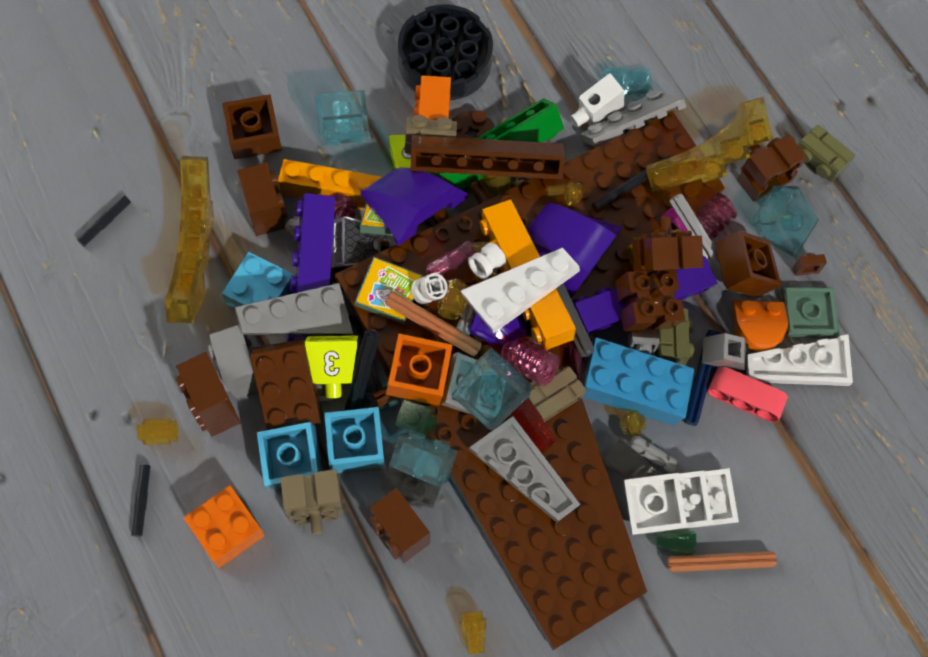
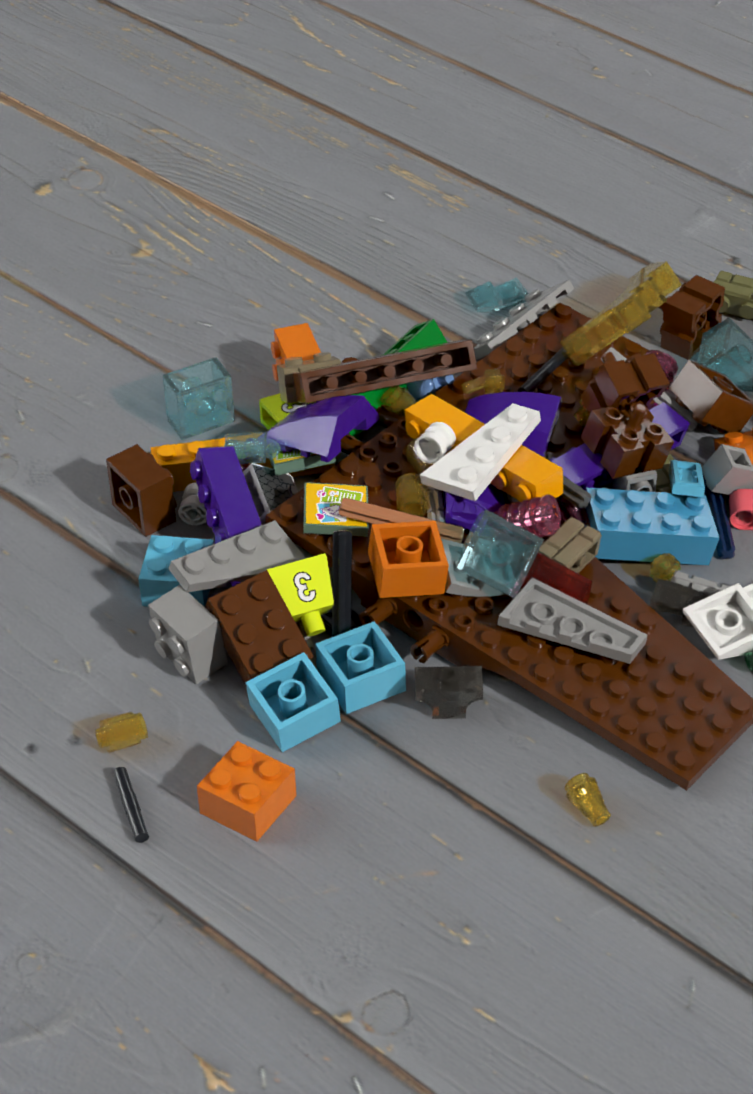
camera: 15 degrees left, 25 degrees down
clear yellow arch [165,156,214,324] -> none
reddish brown brick [175,351,241,437] -> none
reddish brown brick [222,94,282,160] -> none
dark tan brick [280,469,344,535] -> none
reddish brown brick [368,488,430,563] -> none
clear light blue brick [389,430,458,487] -> none
clear green bracket [395,399,438,436] -> none
black brick [398,4,493,101] -> none
white wheel [411,273,447,304] -> none
clear pink axle [426,240,477,275] -> none
white torso [570,73,624,127] -> none
none -> clear light blue hinge [224,432,281,464]
none -> medium azure plate [669,460,705,498]

